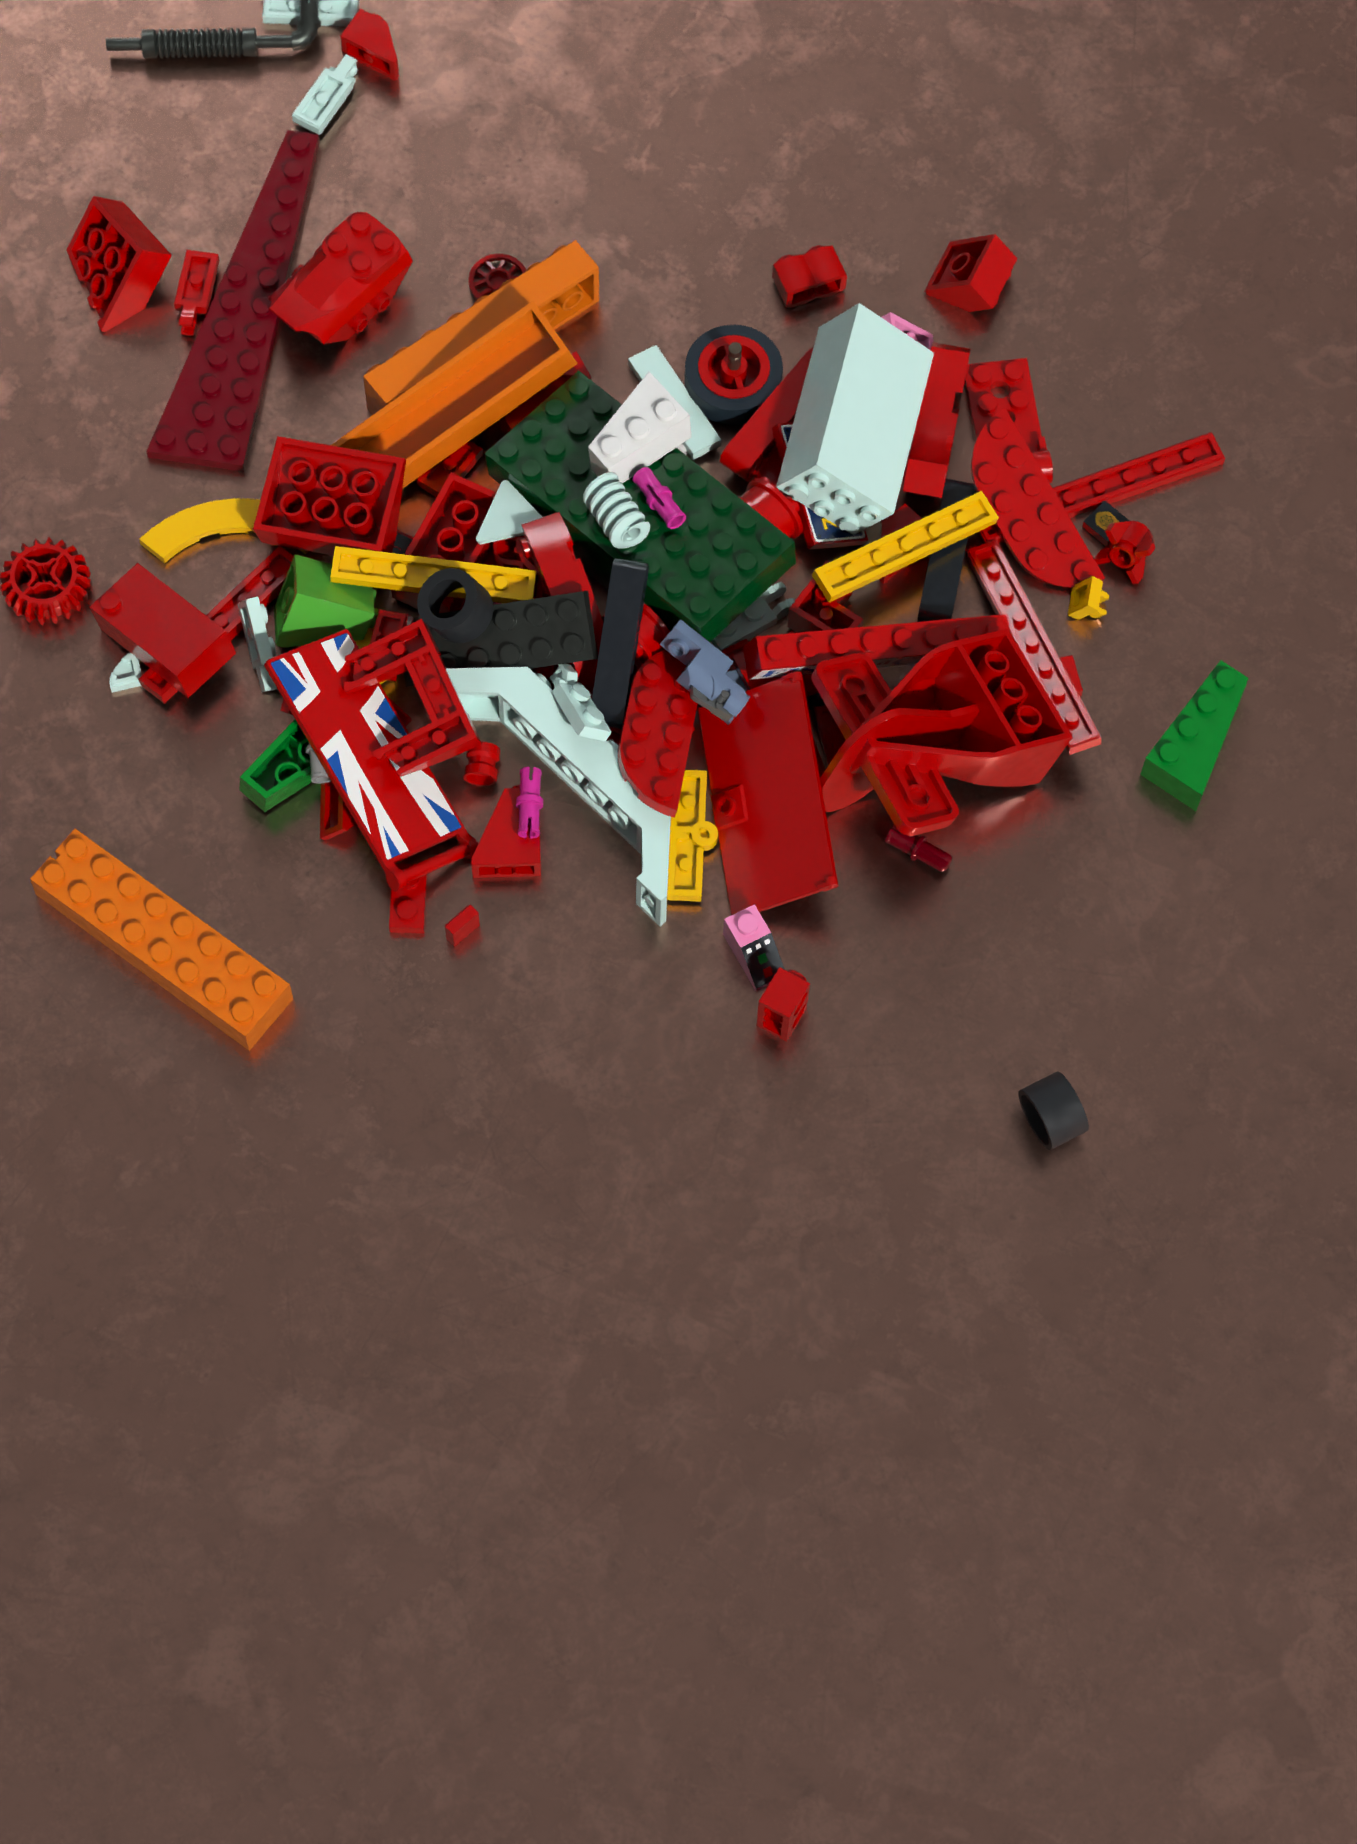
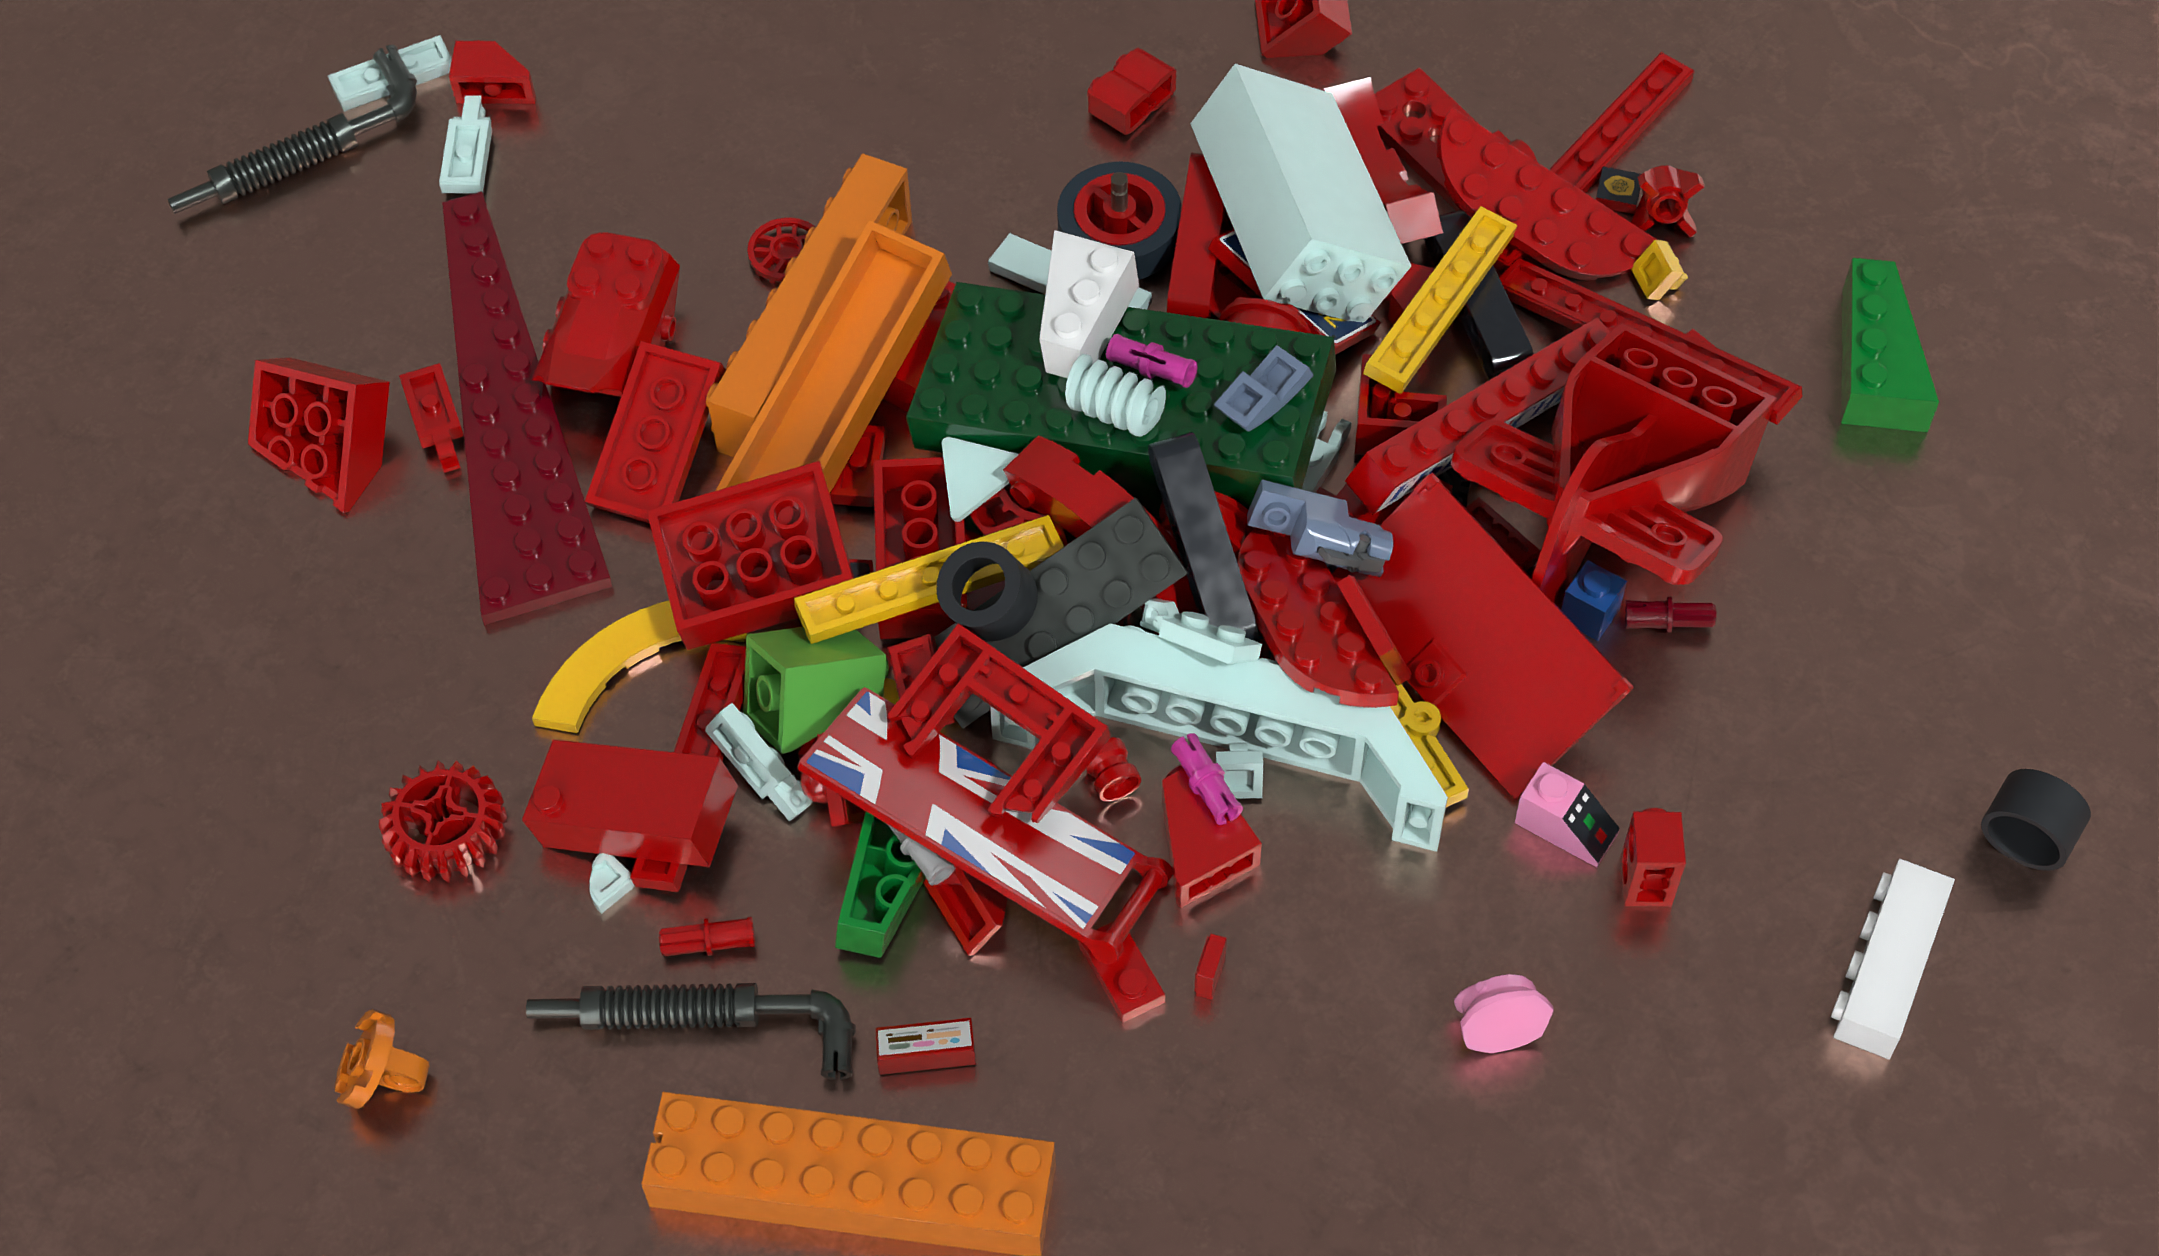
camera: 25 degrees left, 10 degrees down
none -> pearl dark grey piece [526,983,856,1080]
none -> red plate [584,341,726,523]
none -> red axle [659,916,755,956]
none -> slope [875,1018,976,1075]
none -> sand blue slope [1214,345,1314,432]
none -> light aqua tile [1216,743,1263,799]
none -> red tile [1337,575,1412,685]
none -> bright pink hat [1454,974,1554,1053]
none -> blue brick [1561,560,1627,641]
none -> white brick [1831,858,1955,1060]

